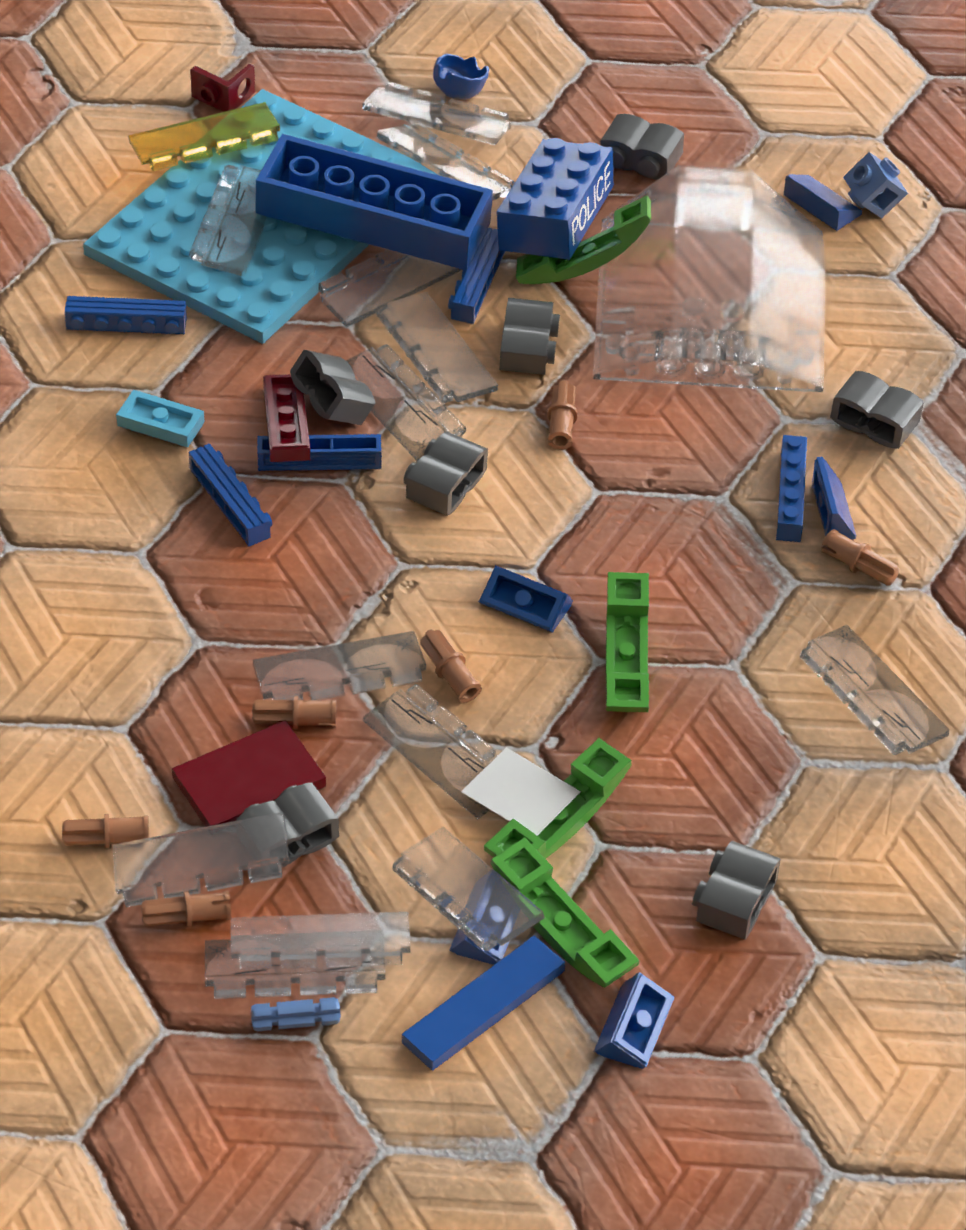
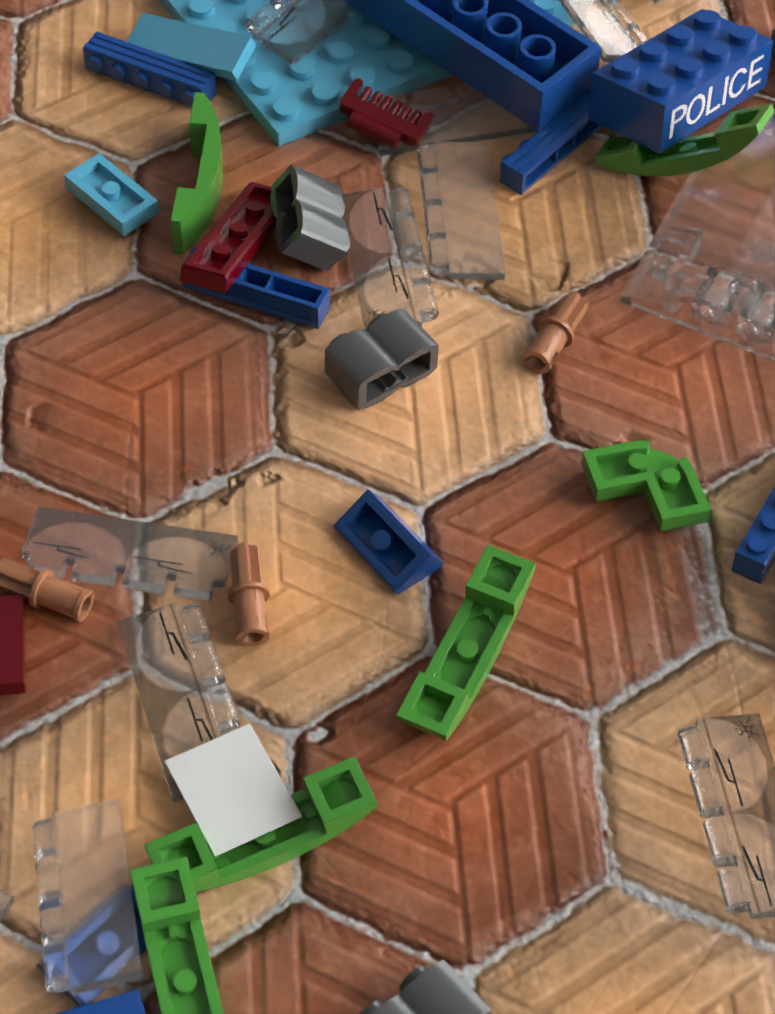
camera: 25 degrees right, 5 degrees up
blue piece [189,444,272,547] -> none
dark grey brick [499,298,560,375] -> none
none -> medium azure tile [127,13,256,81]
none -> bright green slope [171,92,223,254]
none -> dark red piece [339,78,434,150]
none -> bright green plate [581,440,711,532]

